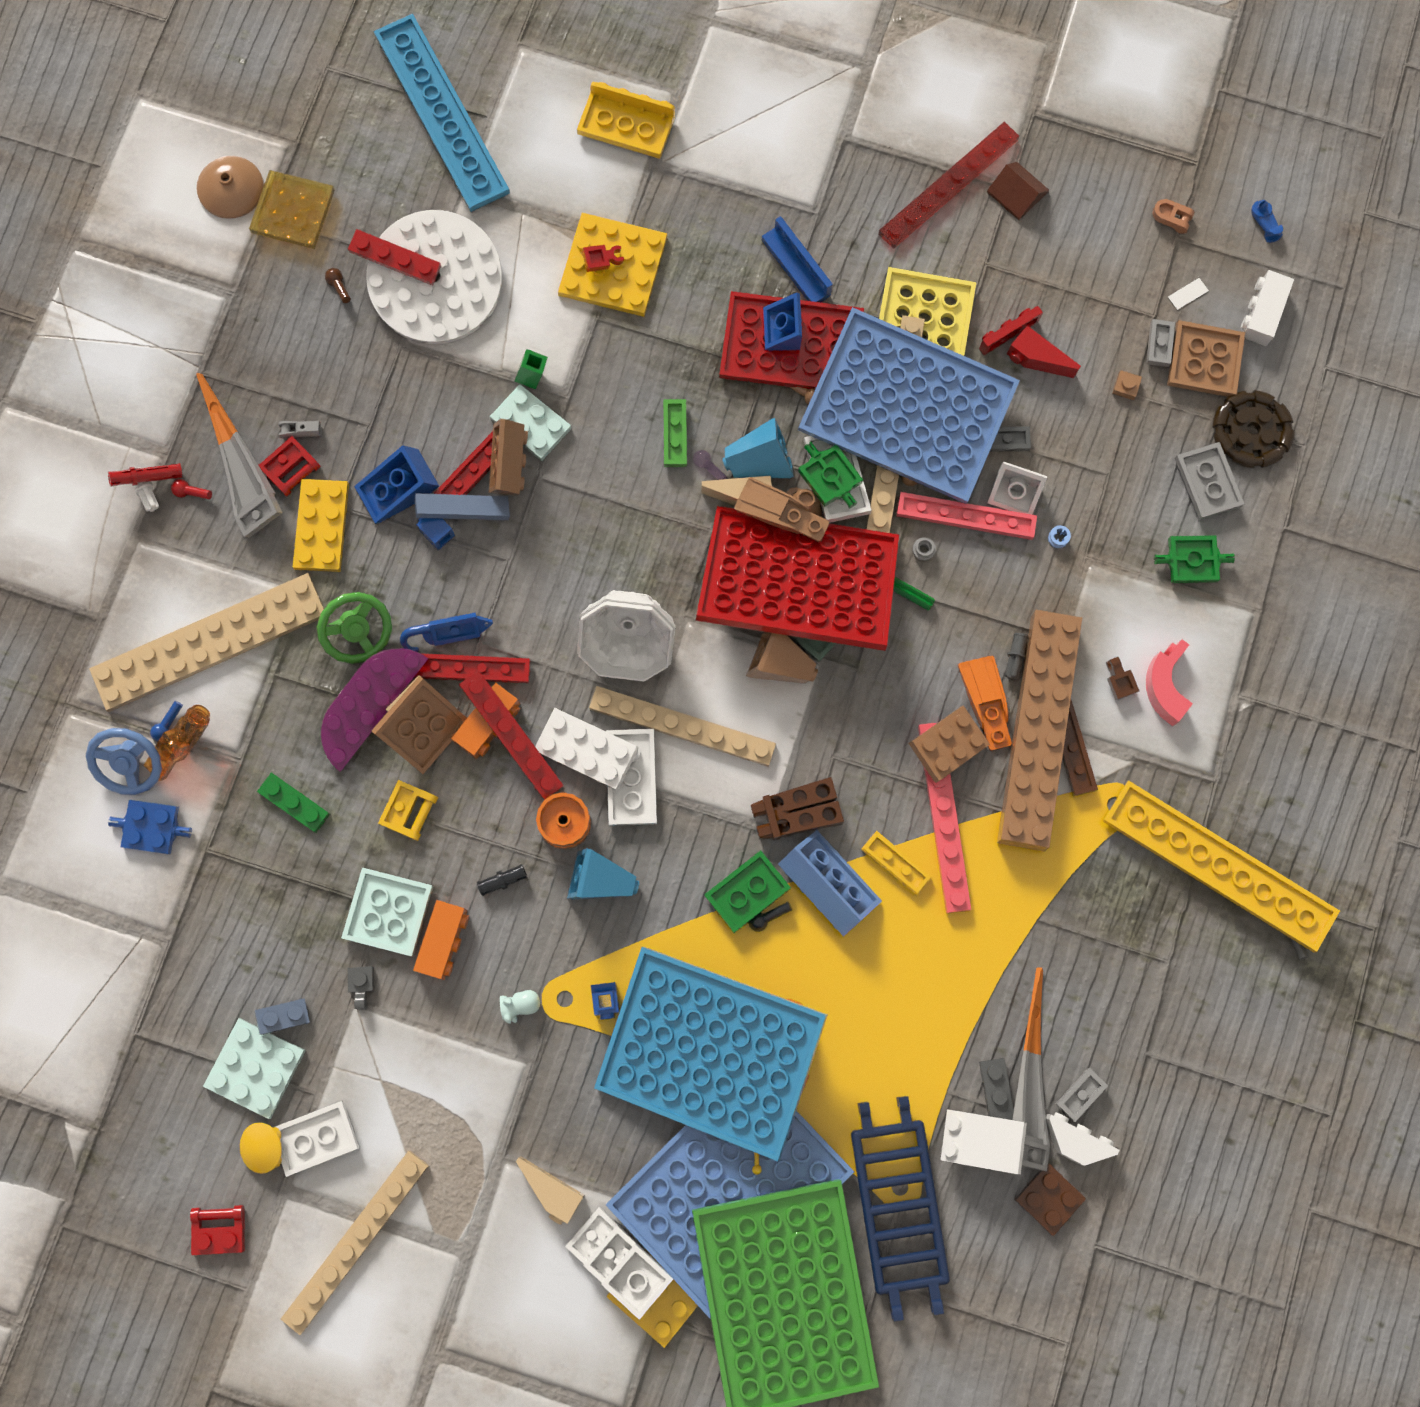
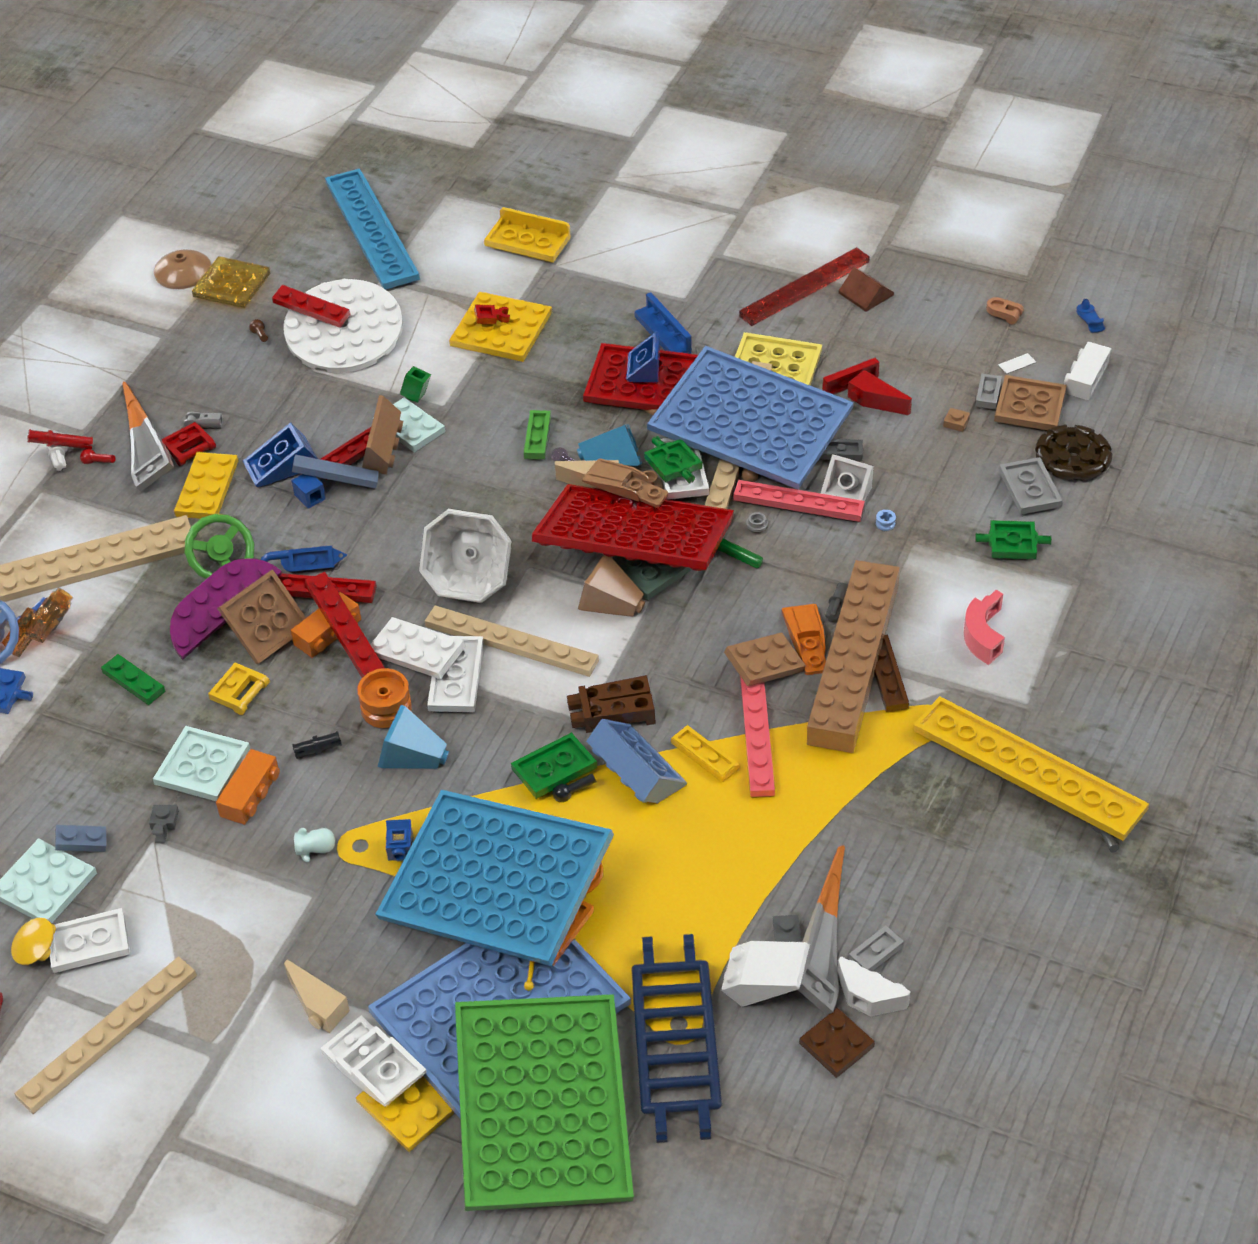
camera: 10 degrees right, 30 degrees down
reddish brown plate [1106,657,1139,700] -> none

